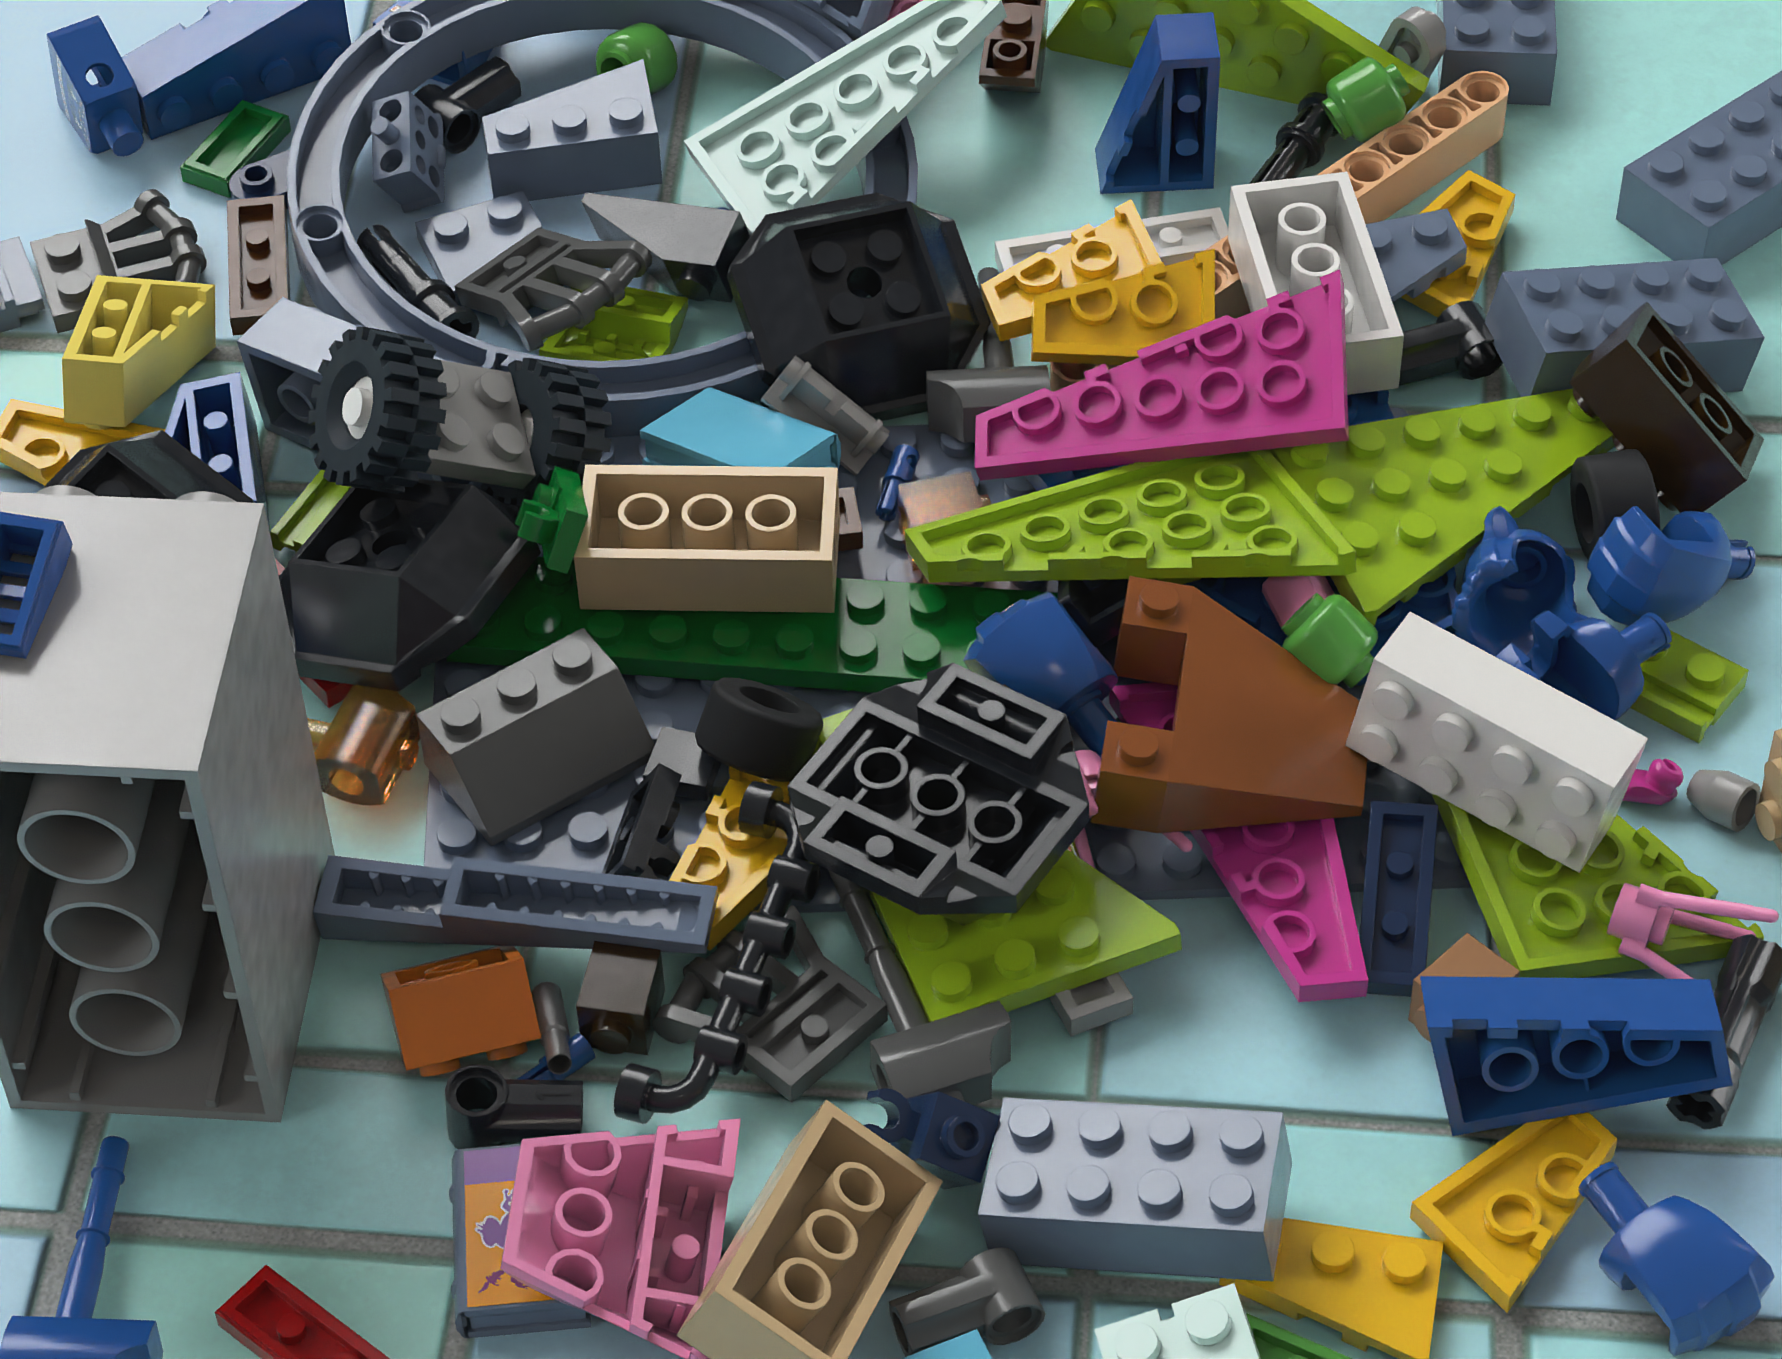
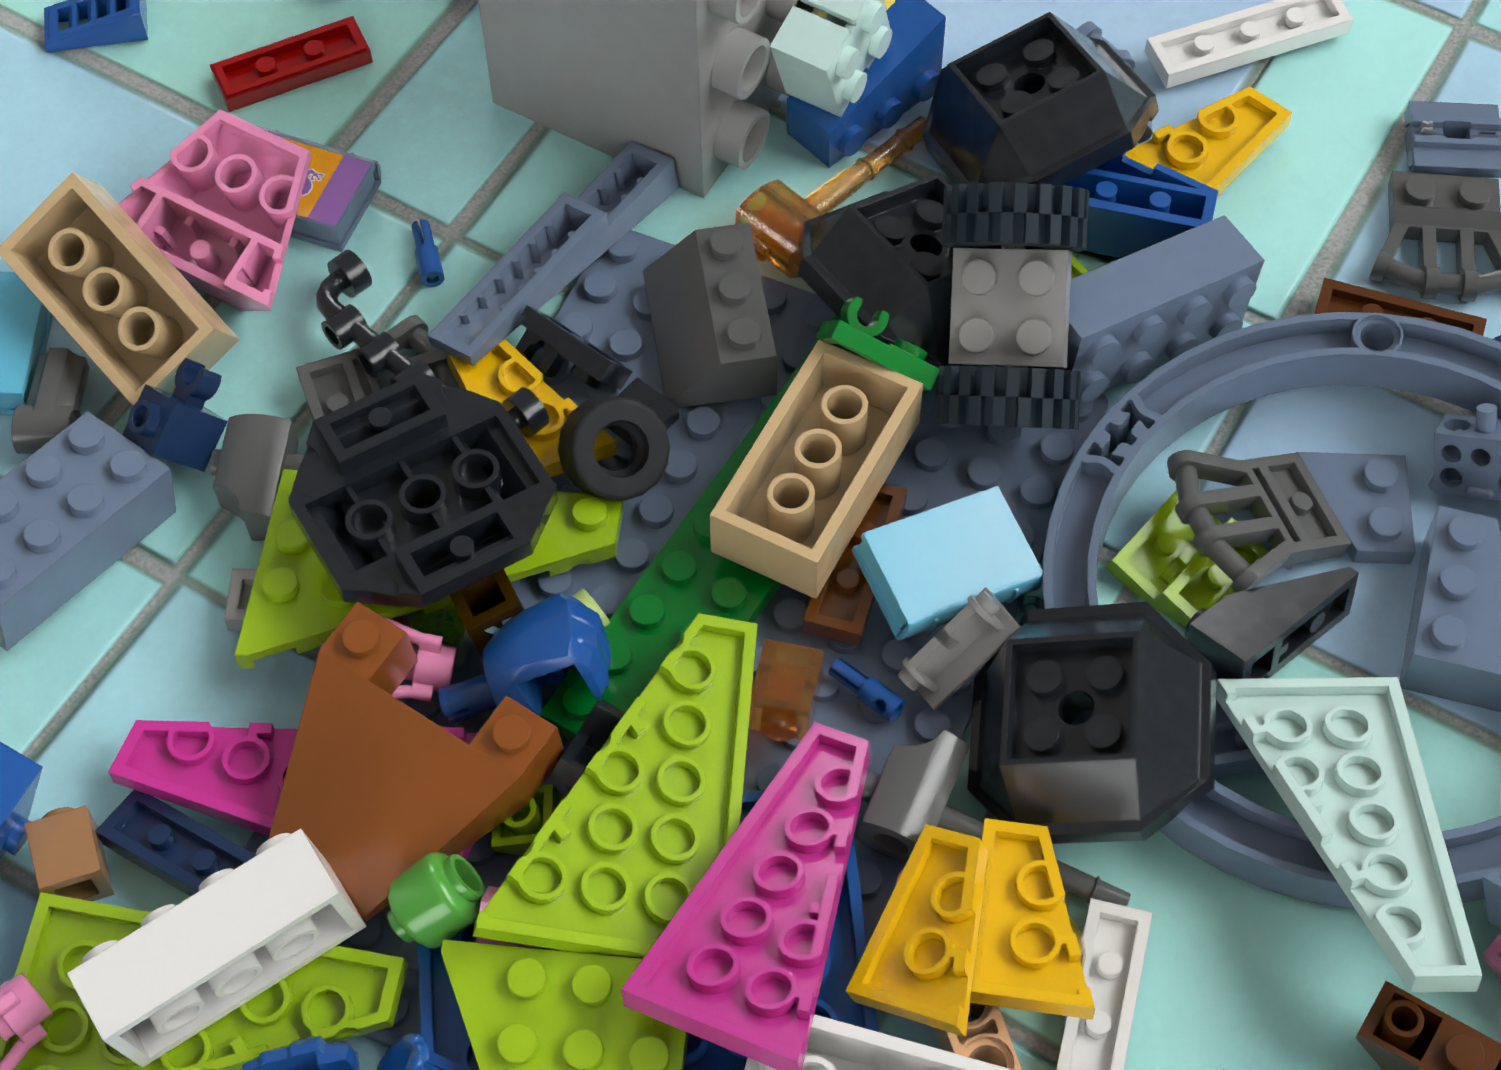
camera: 115 degrees right, 10 degrees up
light yellow wedge [62,275,216,430] -> none
black pin [356,224,480,339] -> none
orange slope [380,946,541,1077] -> none
black piece [445,1064,583,1149] -> none
flat silver pin [531,982,572,1074] -> none
dark brown brick [576,941,665,1055] -> none

